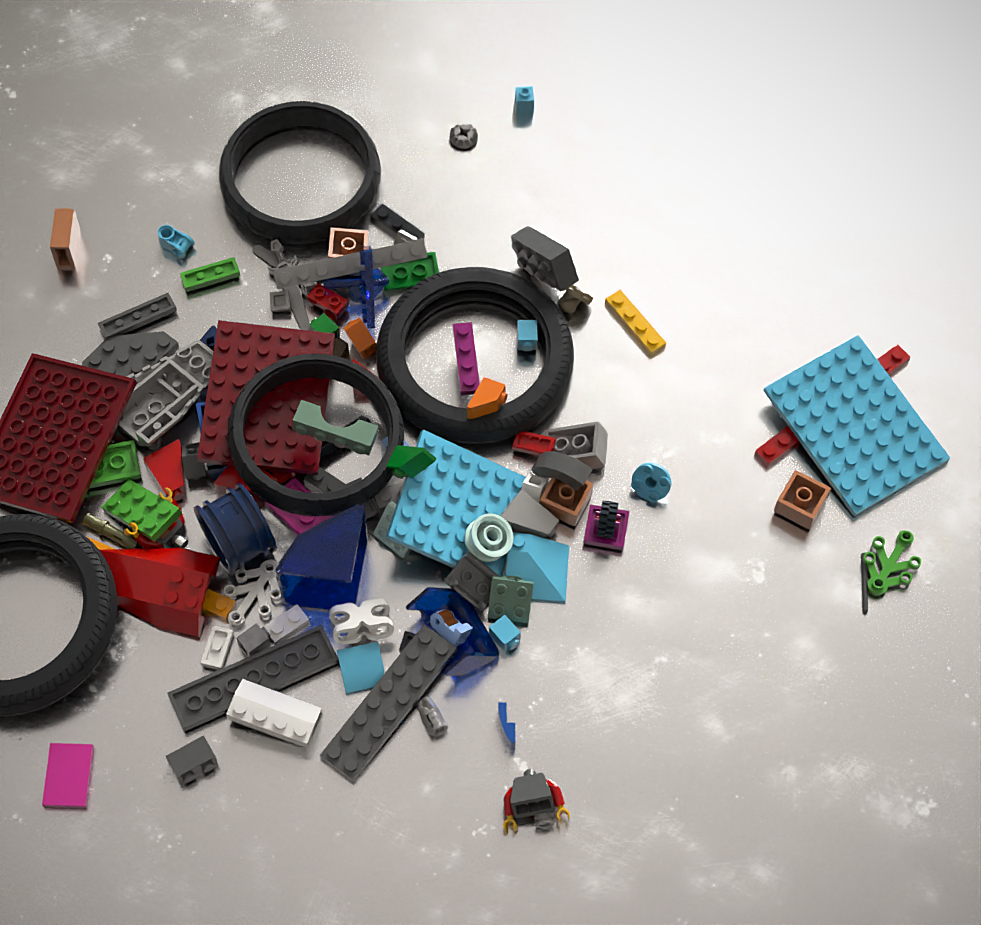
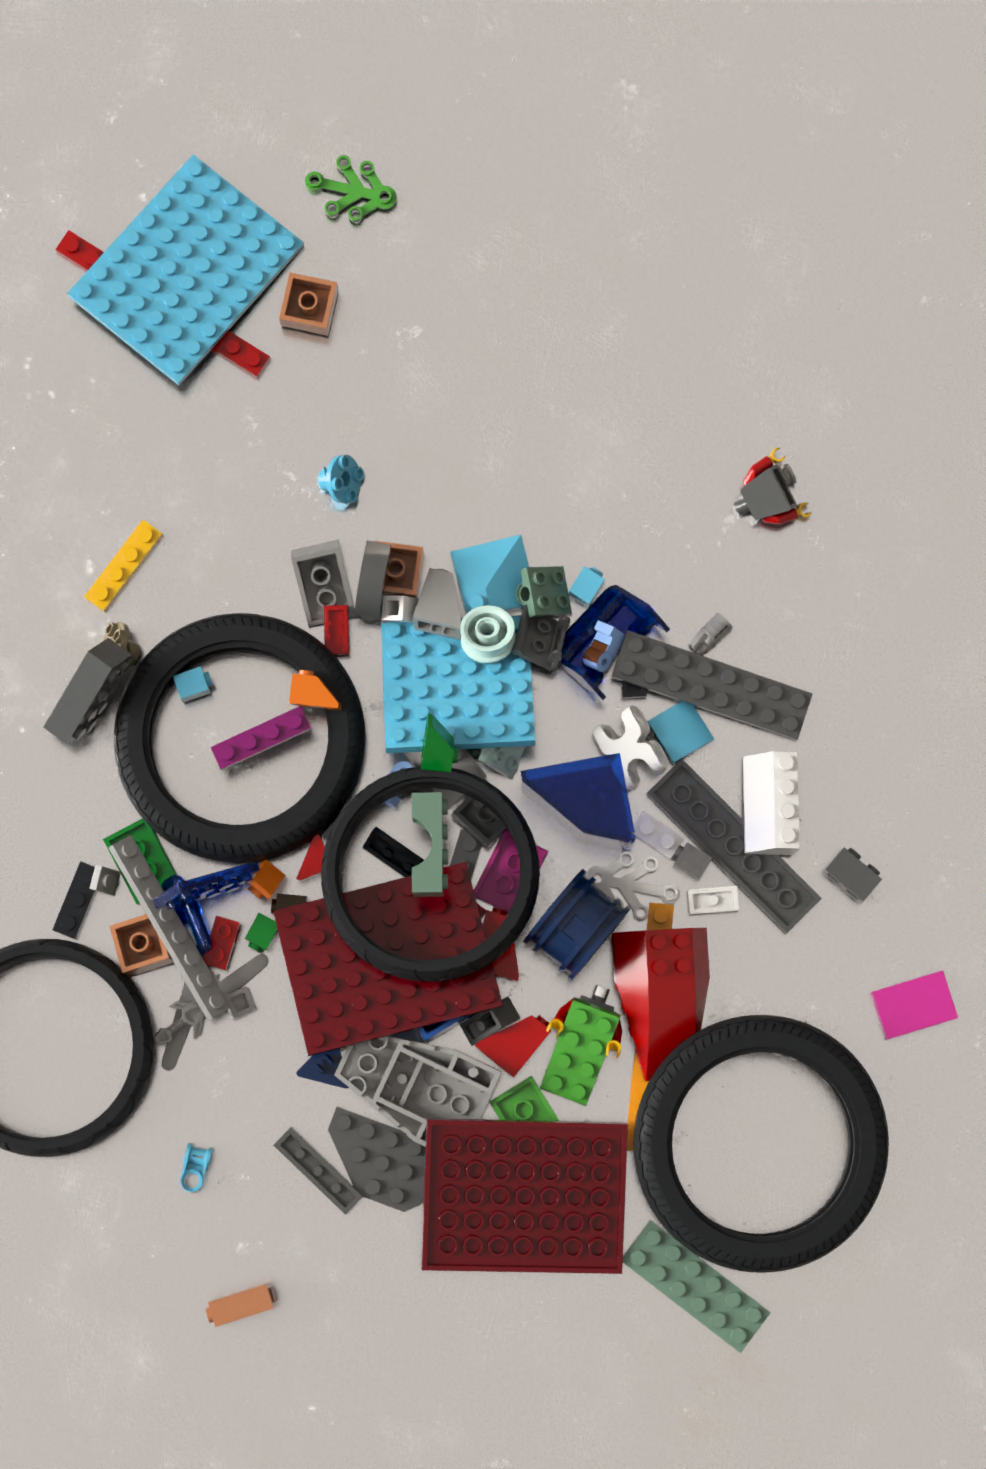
camera: 105 degrees left, 20 degrees up
olive pin [83,513,140,549] -> none
bright green plate [180,257,241,292] -> none
blue slope [498,702,515,750] -> none
magenta plate [583,500,630,550] -> none
dark grey axle [861,551,868,613] -> none

